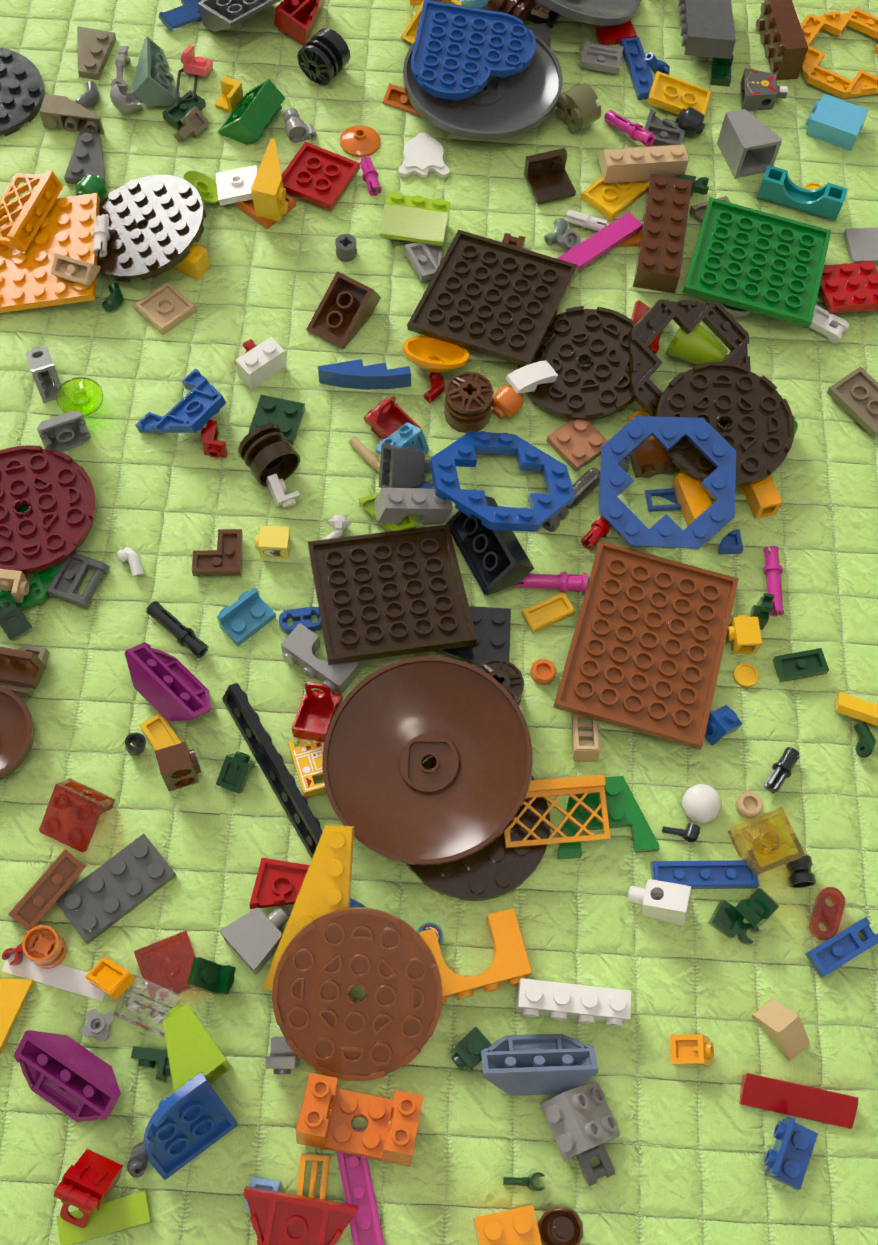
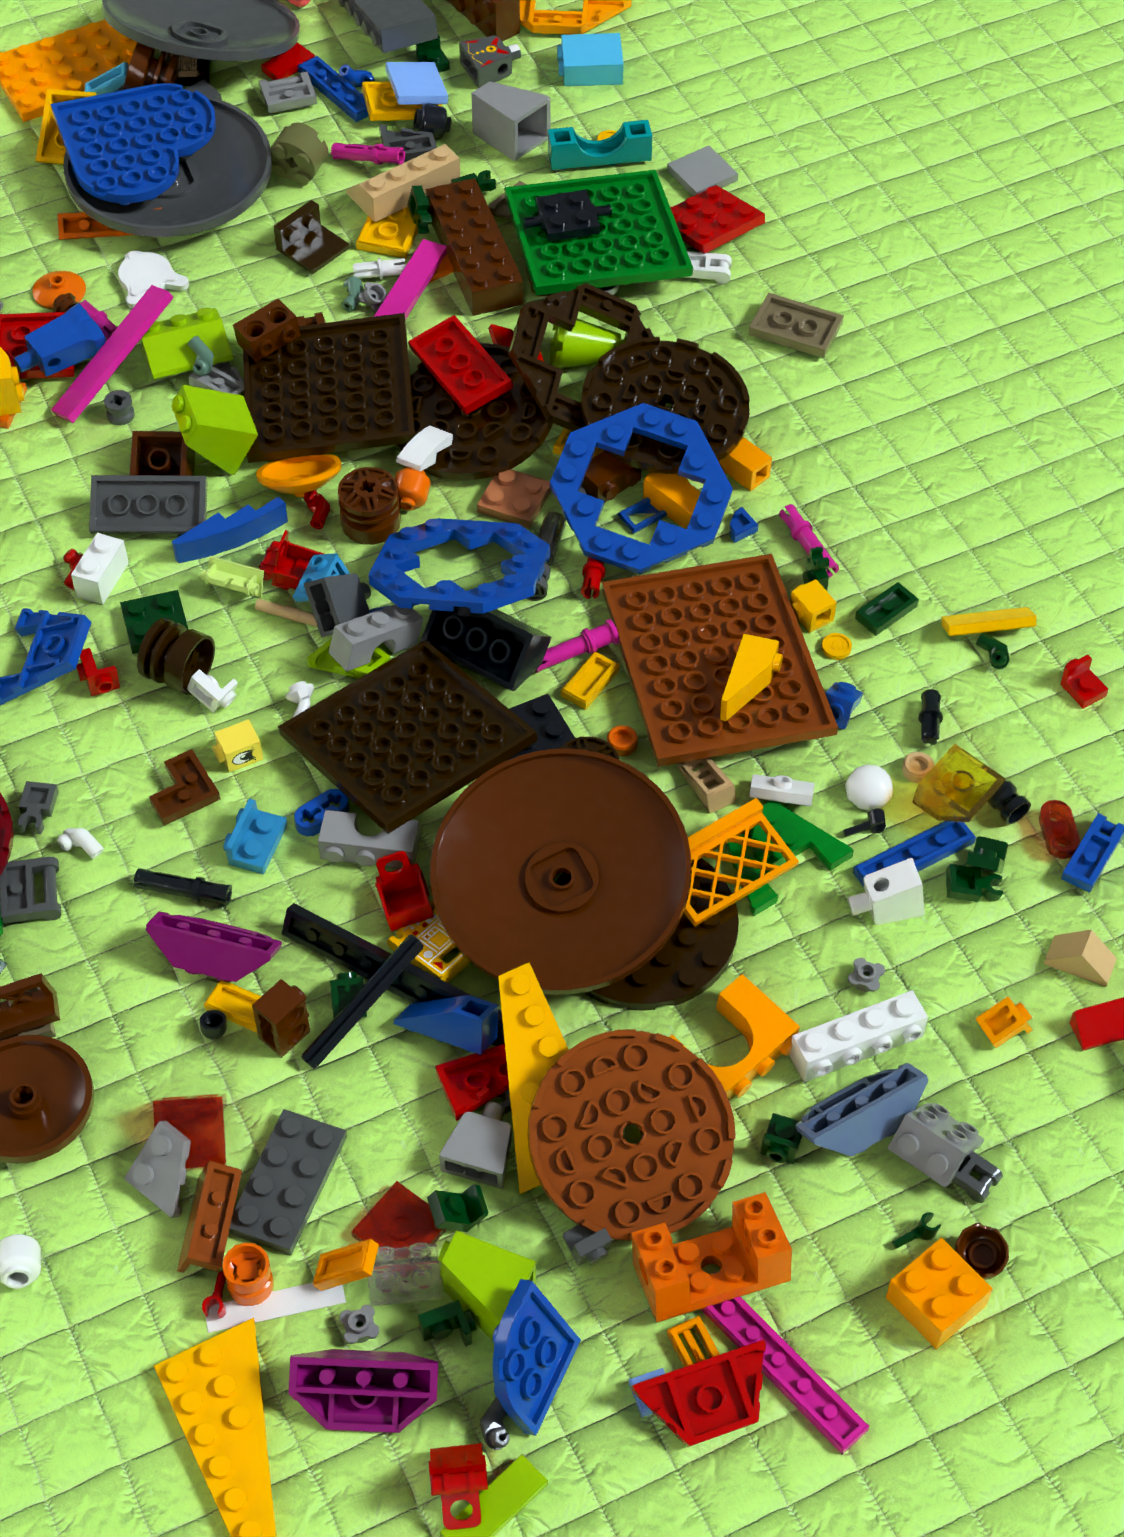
camera: 25 degrees left, 10 degrees down
none -> blue piece [13,303,106,377]
none -> dark grey plate [18,781,59,834]
none -> dark pink tile [51,285,174,423]
none -> reddish brown plate [53,293,77,312]
none -> dark grey plate [89,475,208,534]
none -> light grey wing [124,1121,191,1218]
none -> lime slope [171,385,258,475]
none -> sand green arm [187,336,214,376]
none -> yellowish green hinge [201,556,264,598]
none -> reddish brown brick [233,299,301,362]
none -> black axle [301,935,424,1068]
none -> light blue tile [385,62,448,105]
none -> blue slope [394,995,499,1055]
none -> dark green plate [407,185,432,234]
none -> red plate [408,315,513,415]
none -> black plate [522,190,612,242]
none -> yellow slope [720,634,783,721]
none -> white plate [749,774,815,806]
none -> light grey plate [848,958,885,992]

